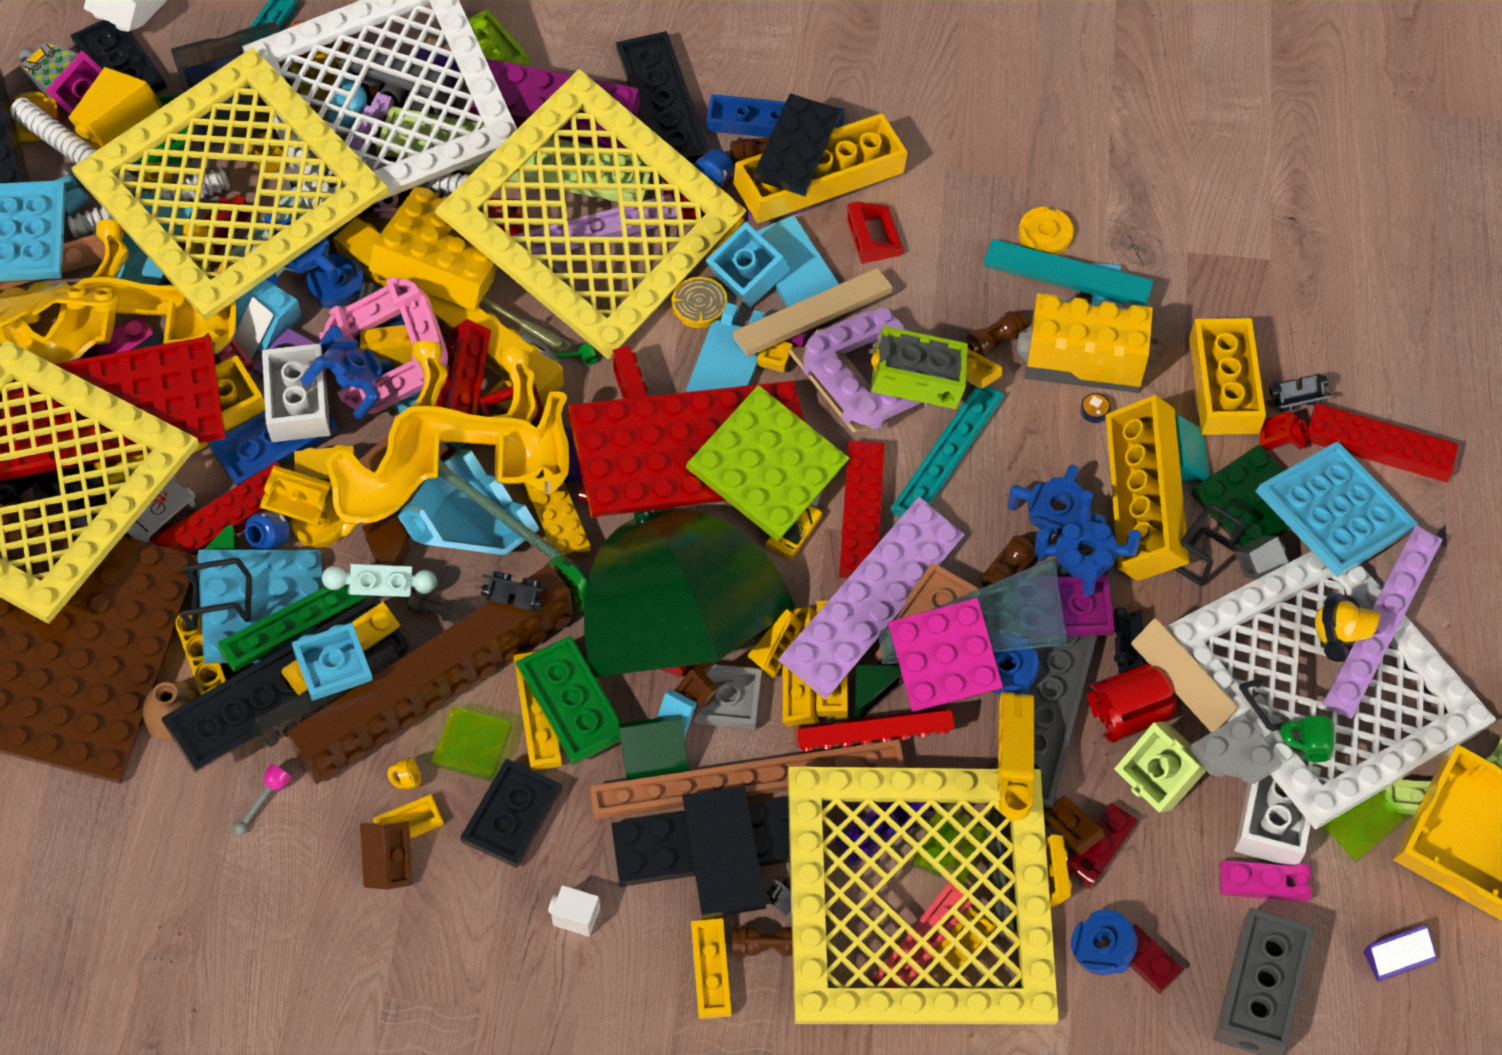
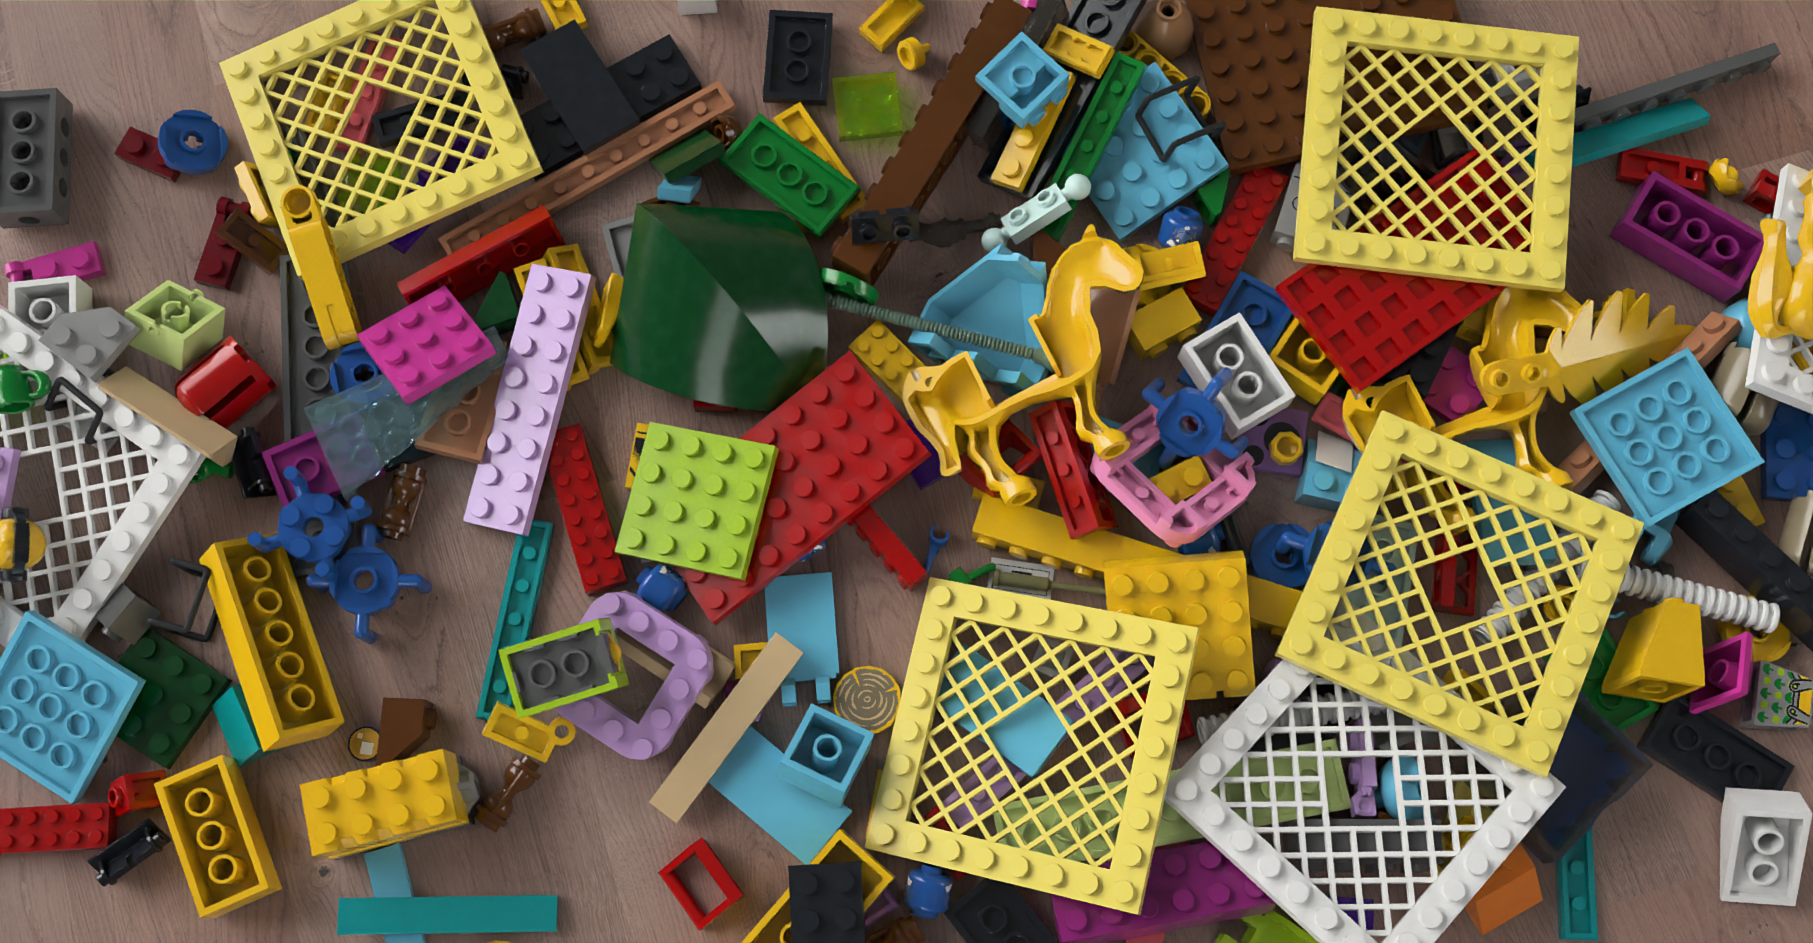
camera: 155 degrees right, 15 degrees up
none -> black plate [371,90,476,149]
none -> reddish brown slope [375,697,437,767]
none -> blue head [636,563,688,614]
none -> reddish brown plate [710,113,742,151]
none -> blue hand [923,525,950,574]
none -> medium azure tile [936,643,1075,780]
none -> yellow plate [1042,23,1115,79]
none -> yellow tile [1268,431,1304,466]

